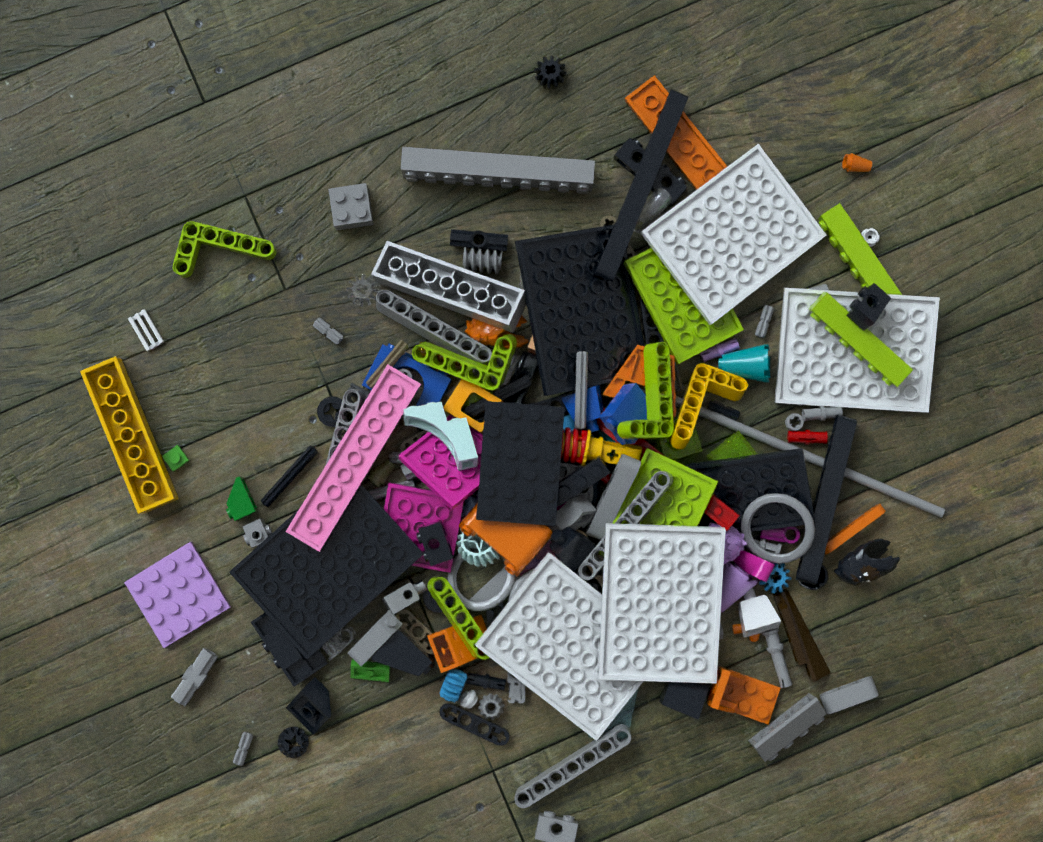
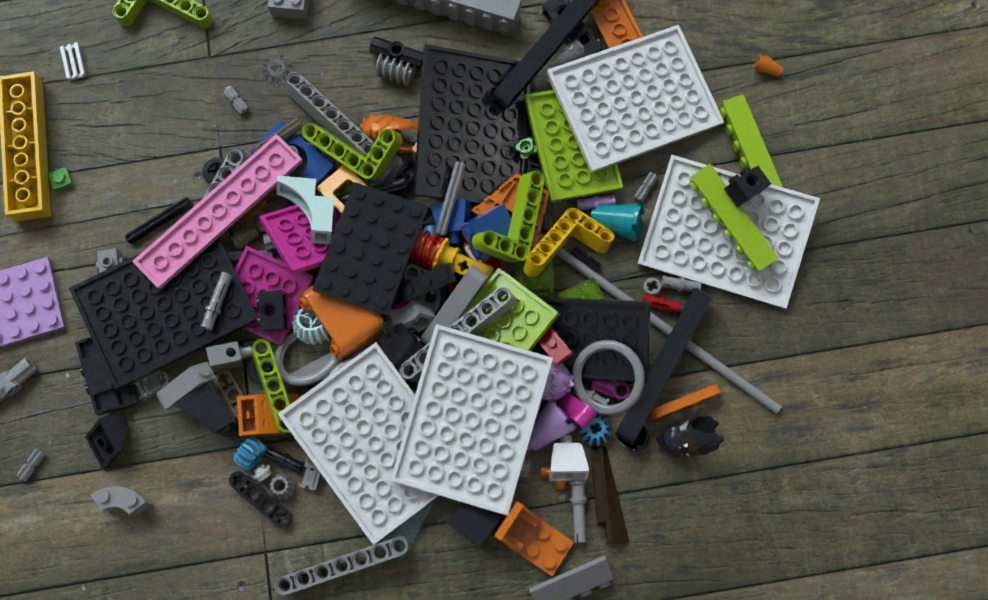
camera: 20 degrees right, 10 degrees down
green slope [226,476,259,521] -> none
black gear [278,727,309,758] -> none
bright green plate [350,660,390,682] -> none
light grey brick [371,241,526,333] -> none
light grey beam [819,676,879,714] -> none
white plate [861,228,879,247] -> none
none -> light grey brick [91,486,153,516]
none -> light grey pin [200,272,233,331]
none -> bright green plate [516,137,537,159]

